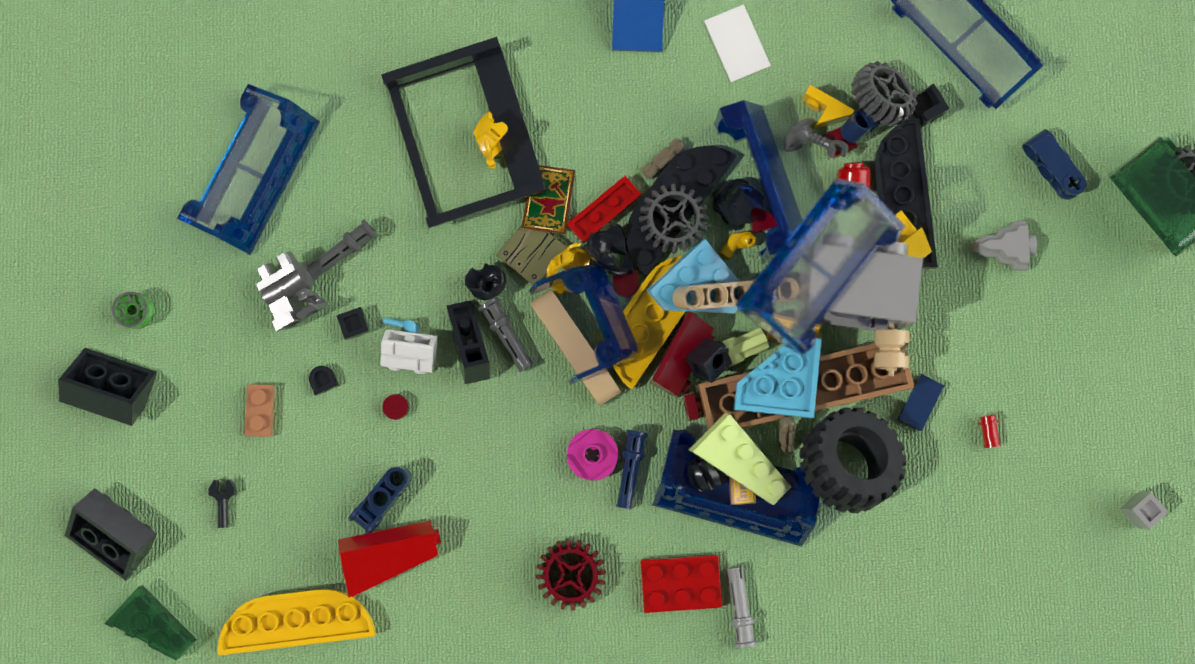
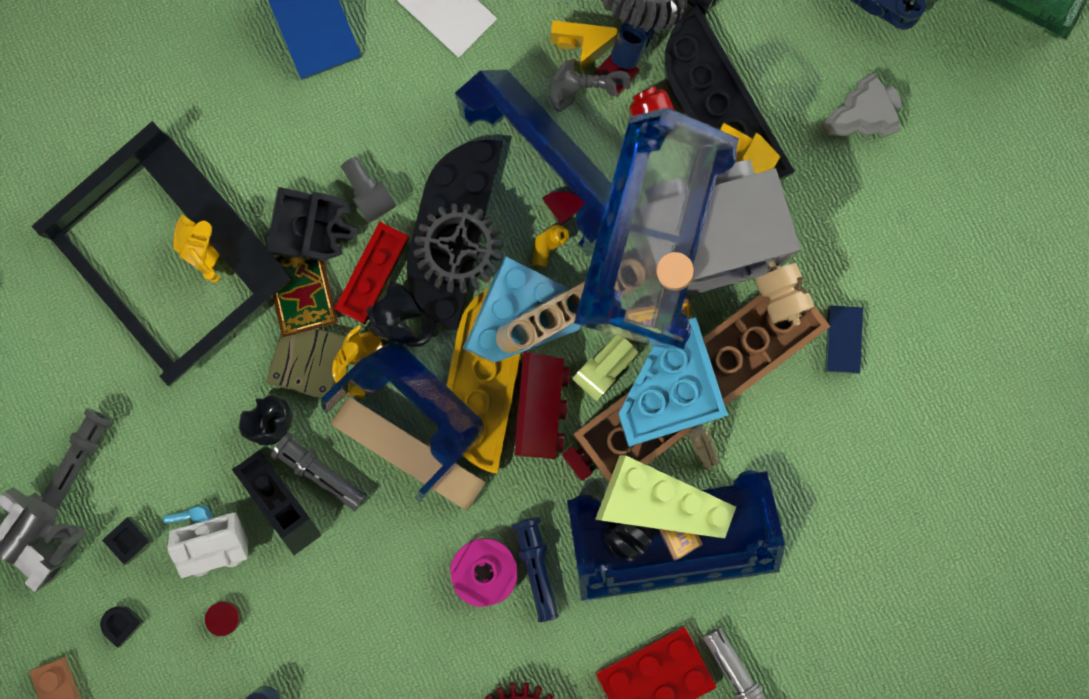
camera: 25 degrees left, 0 degrees up
dark red tile [612,270,639,298] -> none
dark tan axle [641,138,684,180] -> none
black brick [686,337,732,383] -> none
black helmet [712,178,765,231] -> none
black tyre [800,407,907,513] -> none
red pin [978,415,1001,448] -> none
none -> black plate [265,187,358,260]
none -> dark grey pin [341,157,396,224]
none -> light nougat tile [657,252,694,291]

